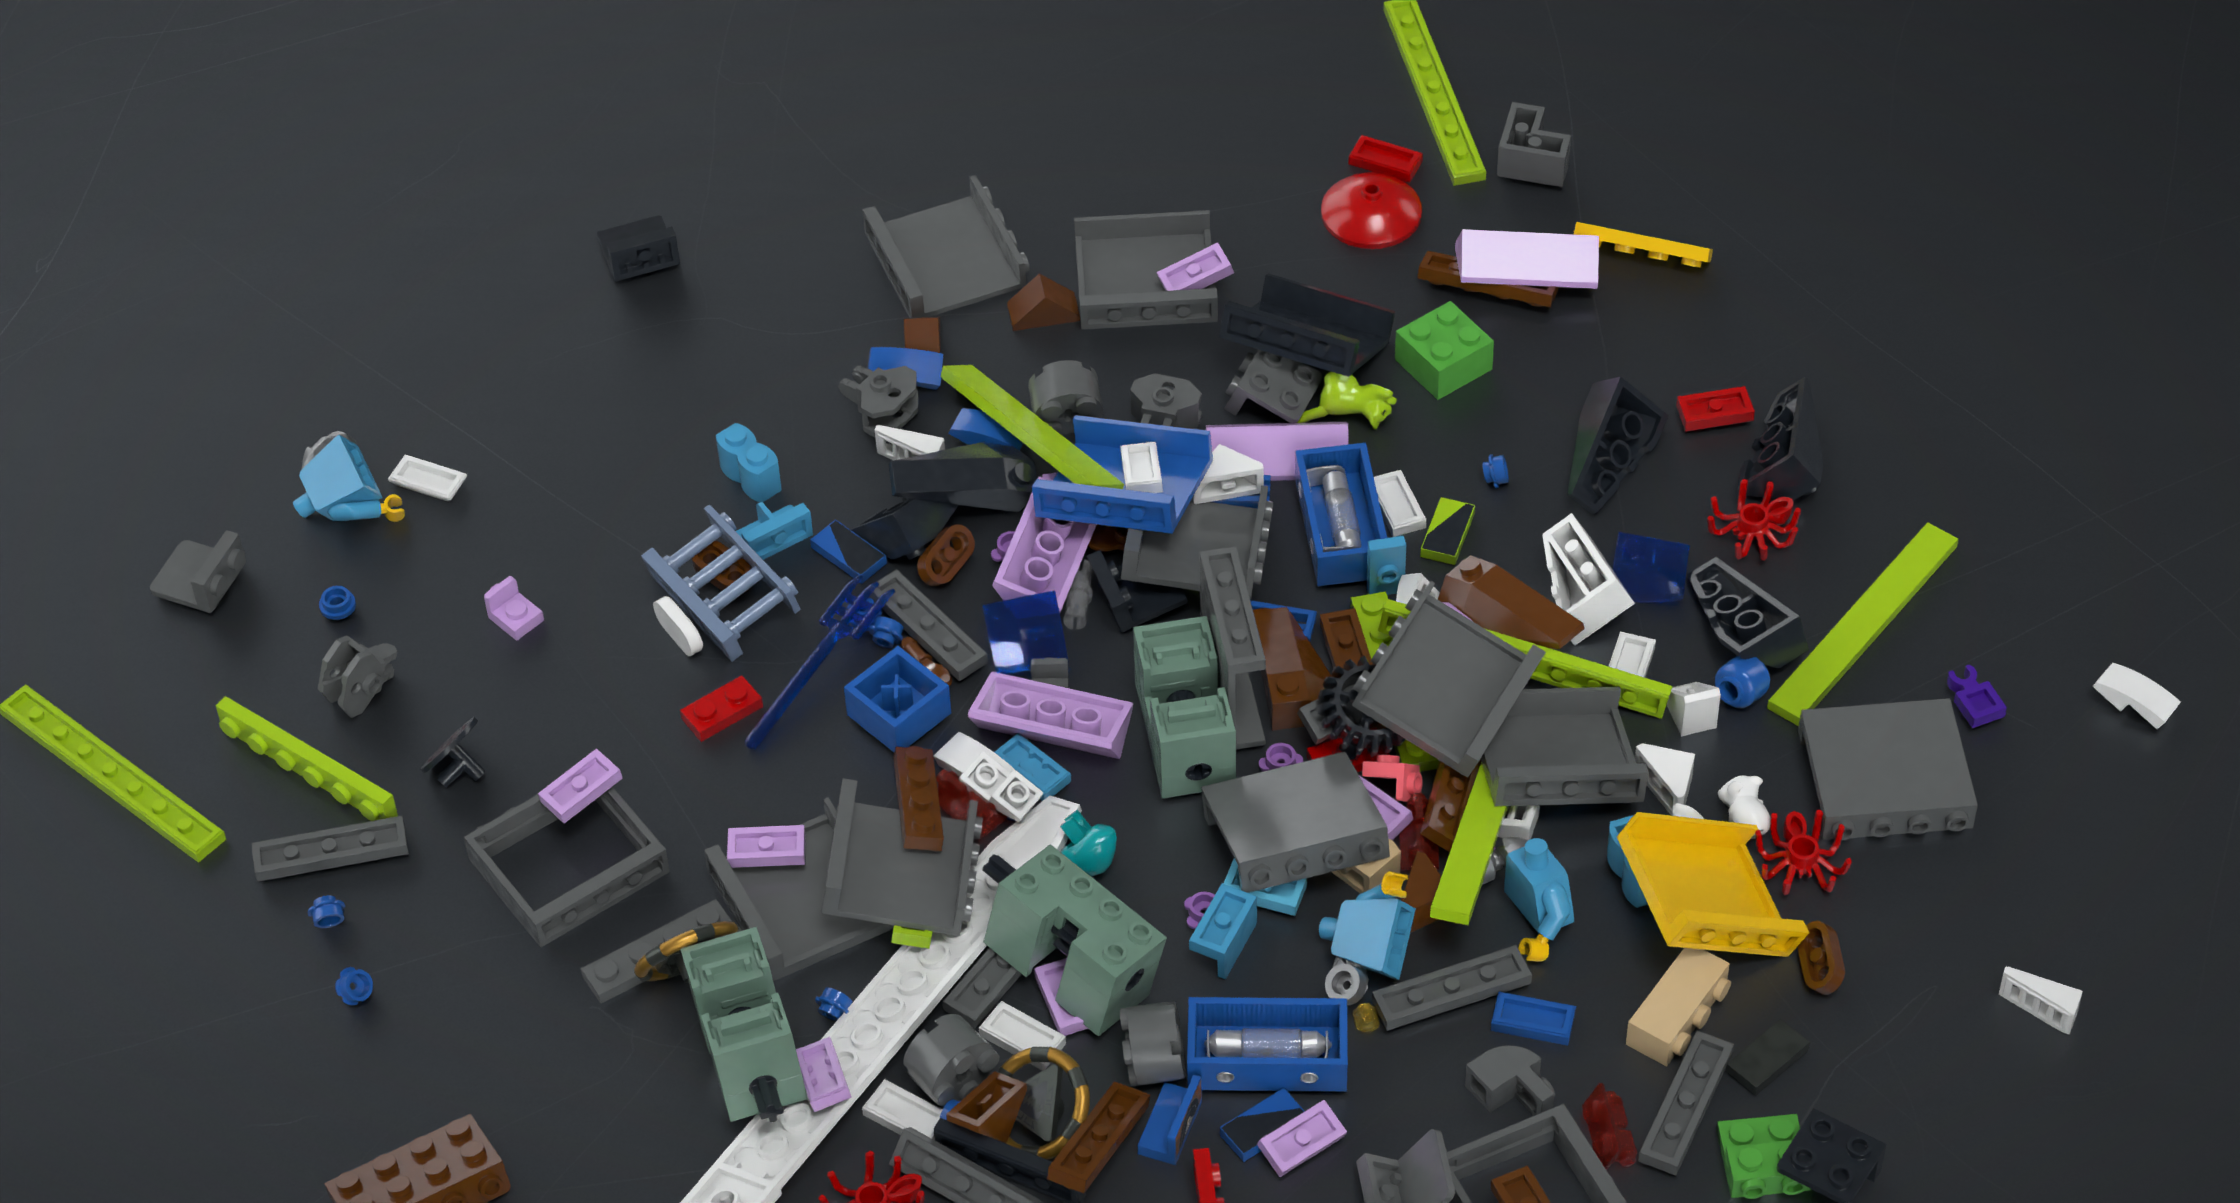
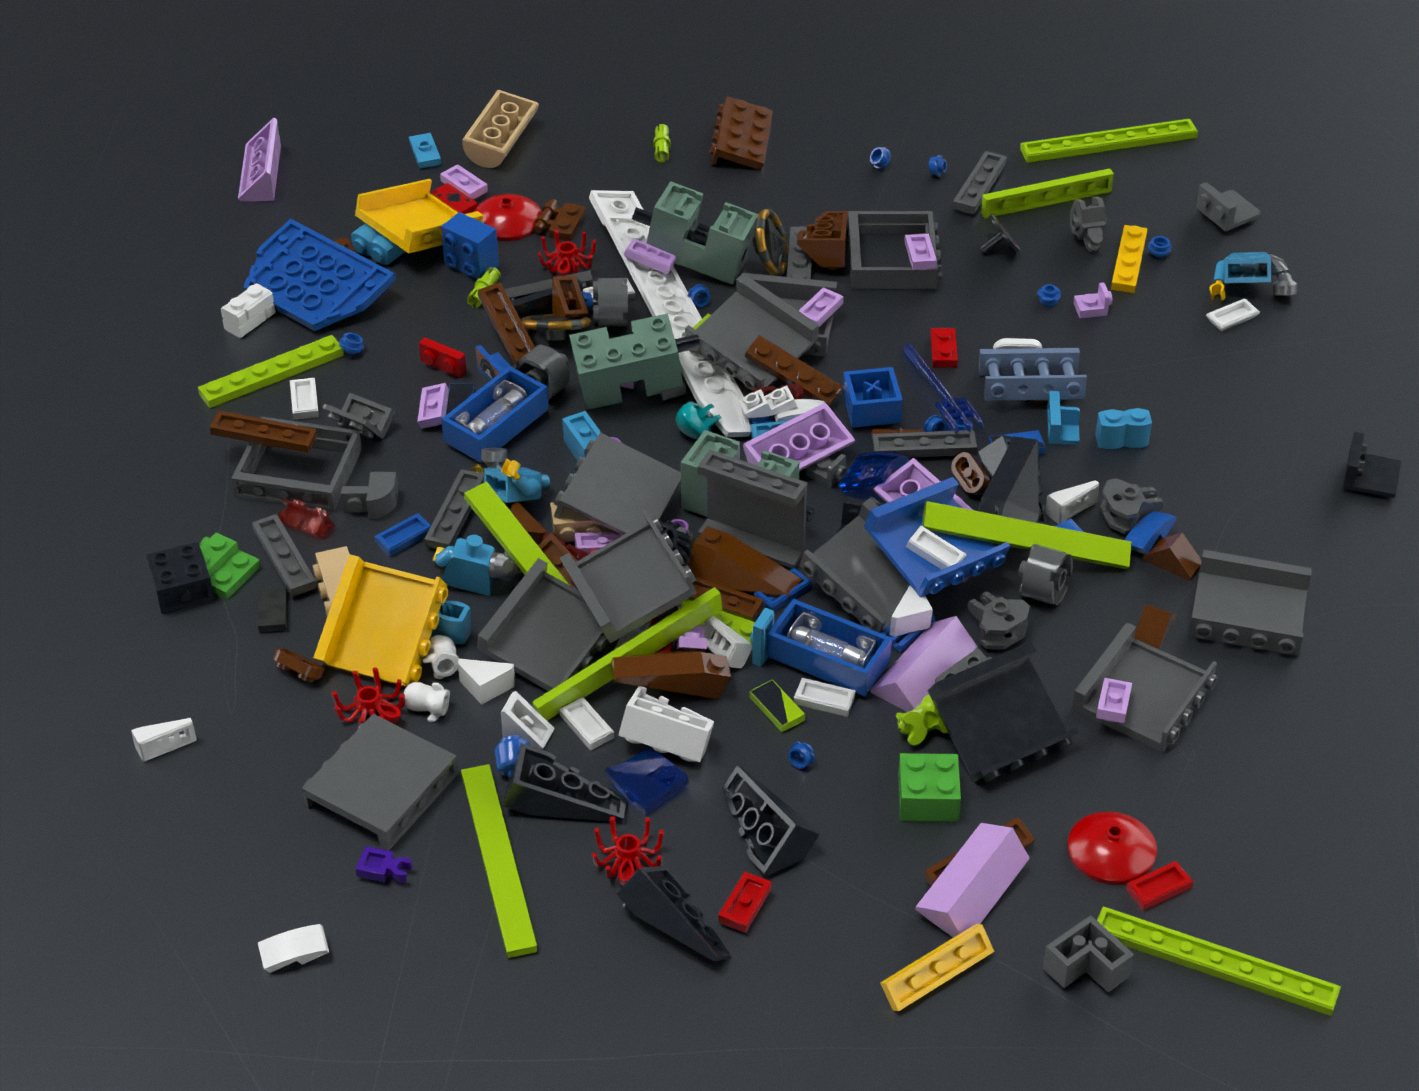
camera: 125 degrees right, 5 degrees down
none -> reddish brown wedge [797,211,848,270]
none -> blue plate [1037,284,1061,306]
none -> yellow plate [1111,225,1148,293]

